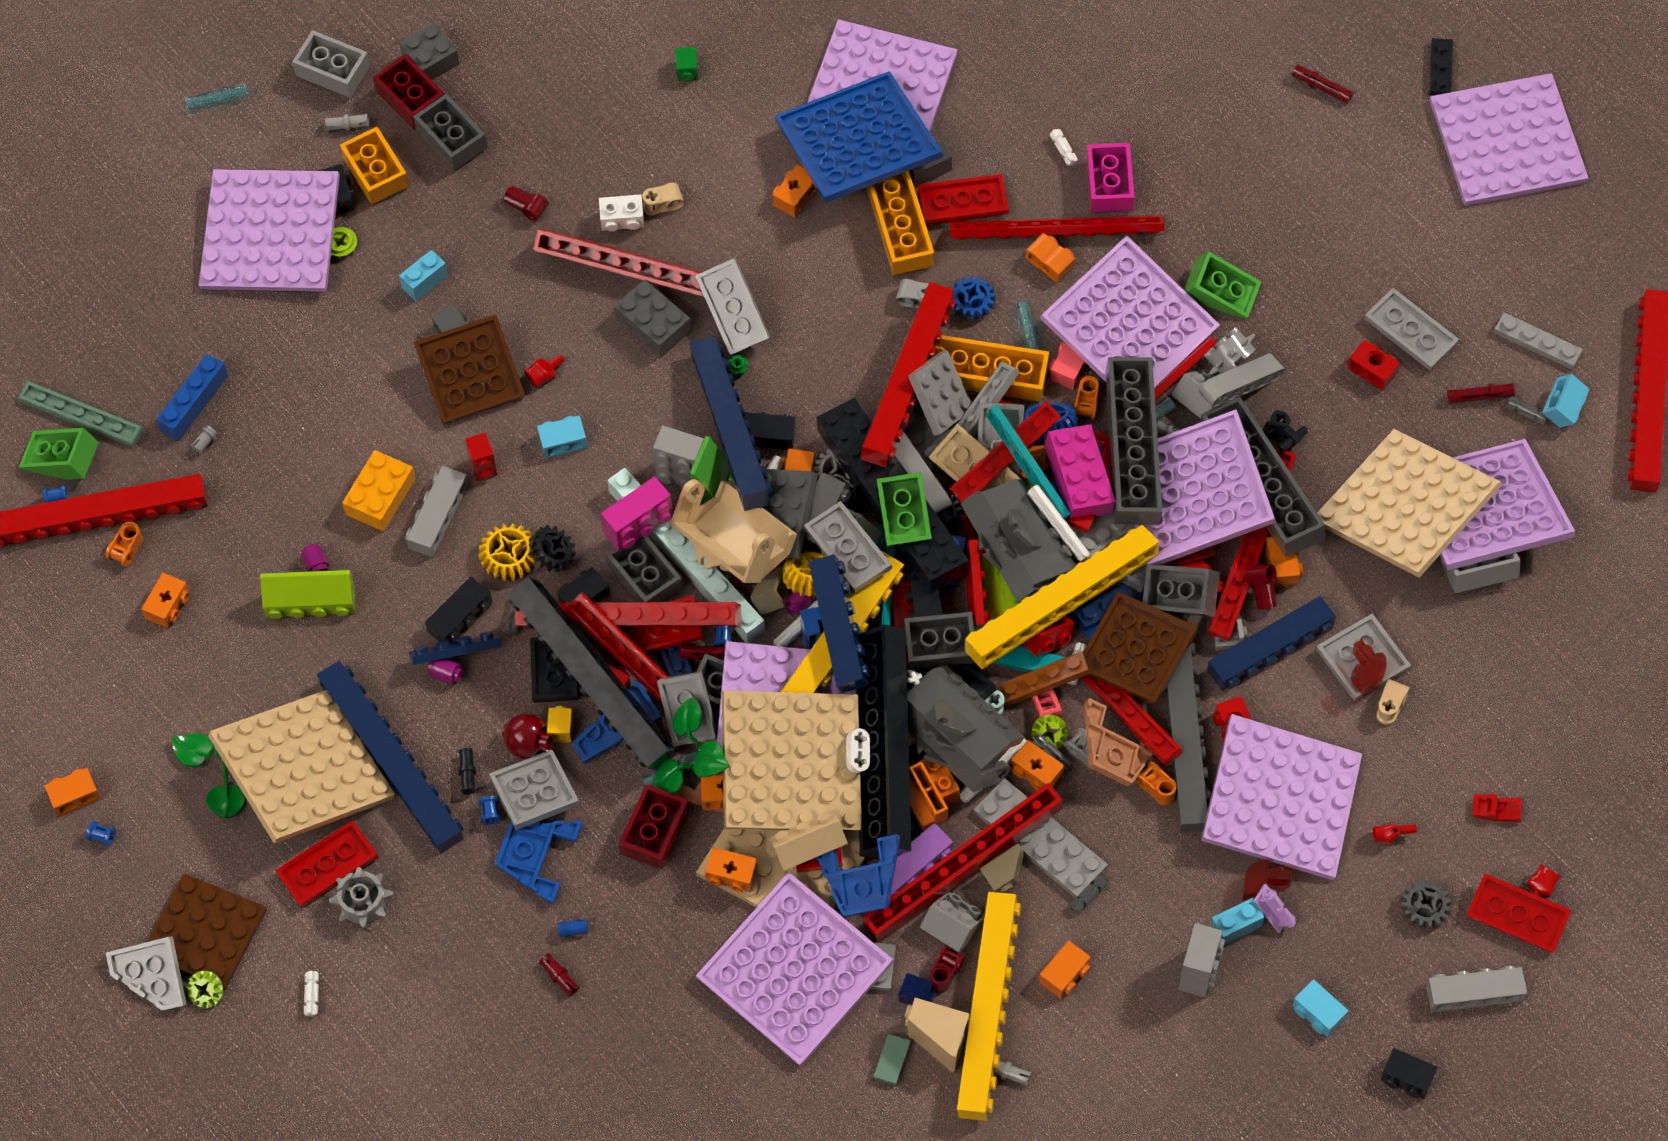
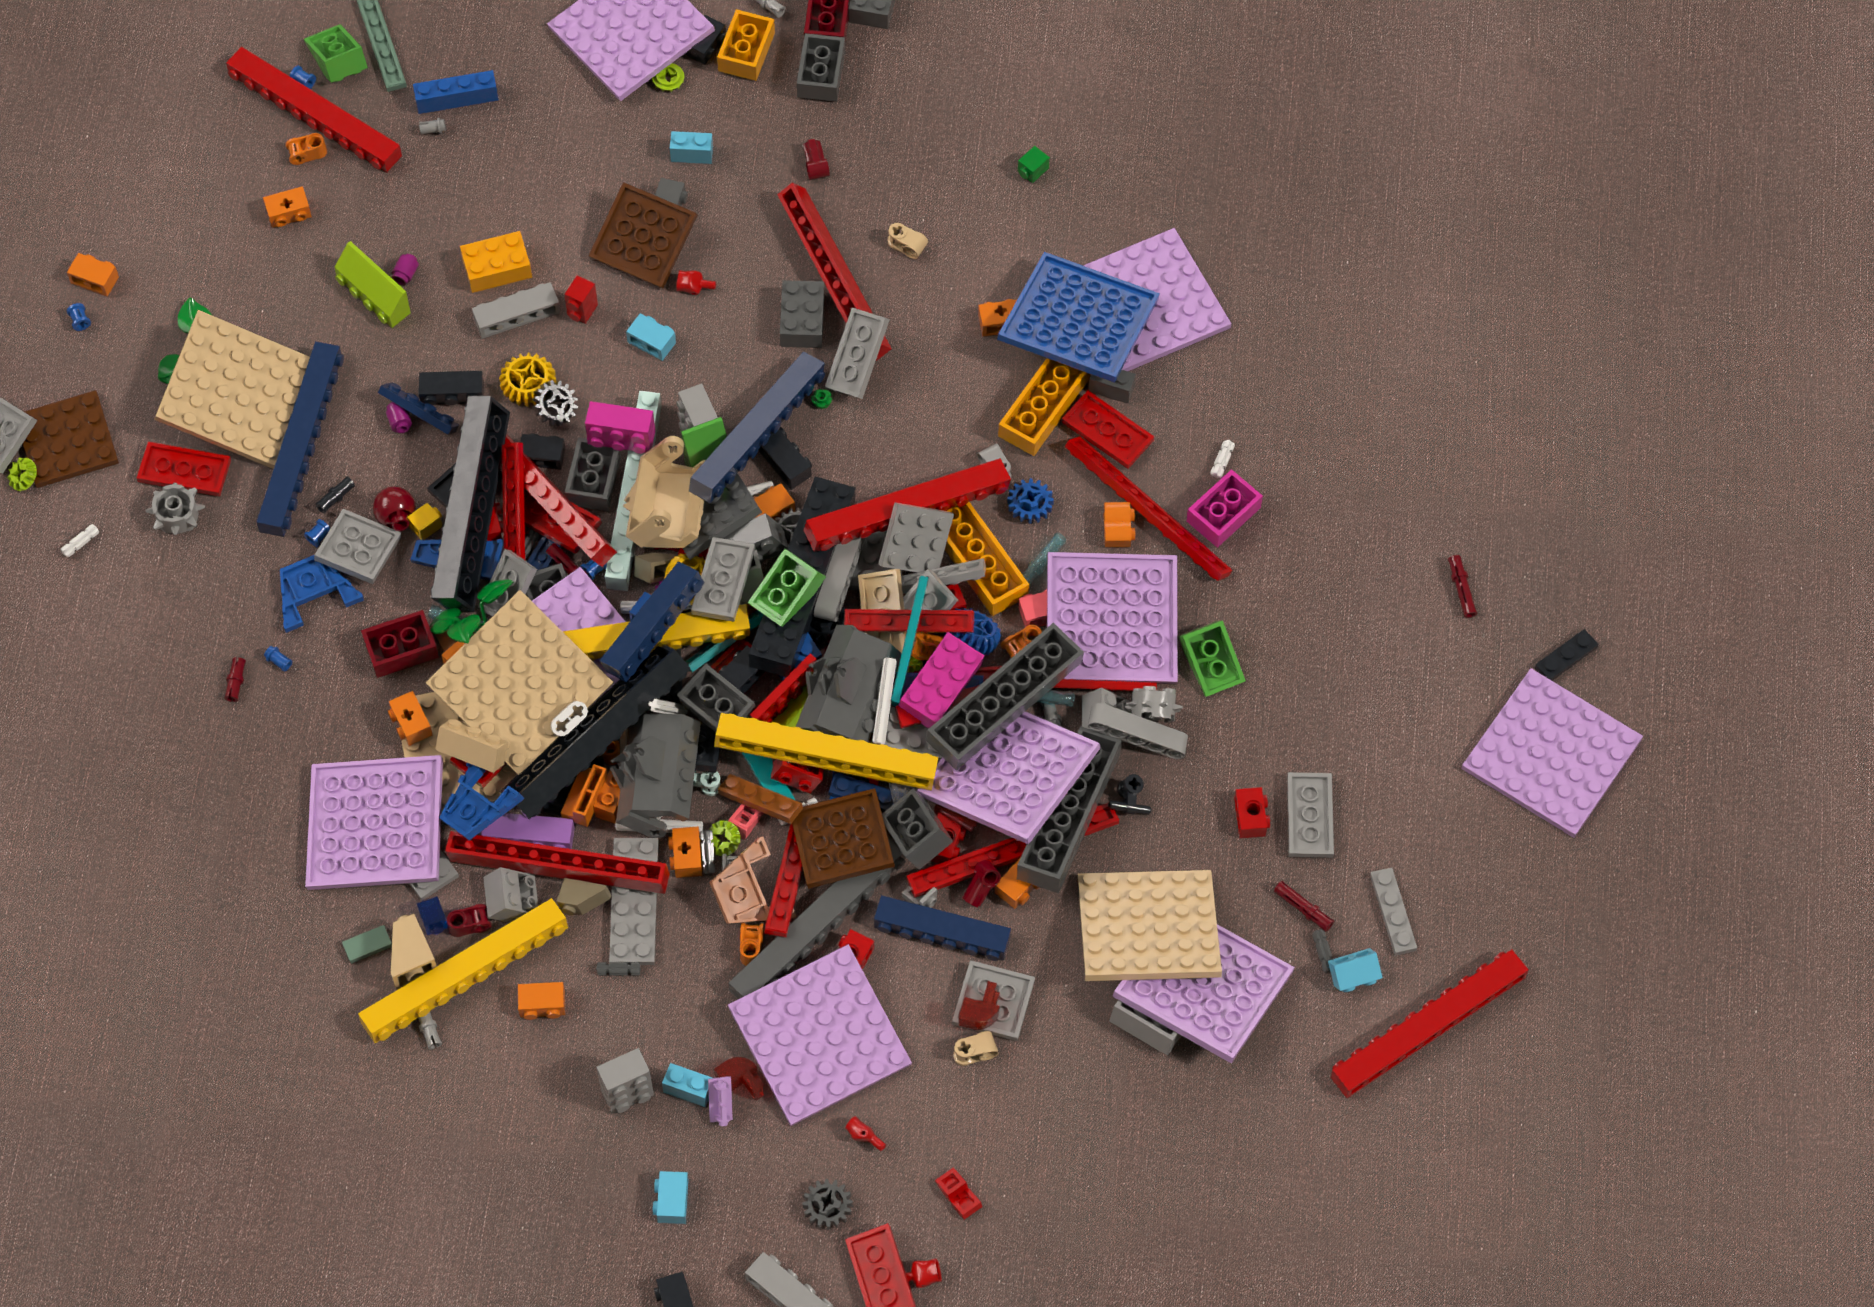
camera: 45 degrees right, 0 degrees up
white brick [599,194,644,231] -> none

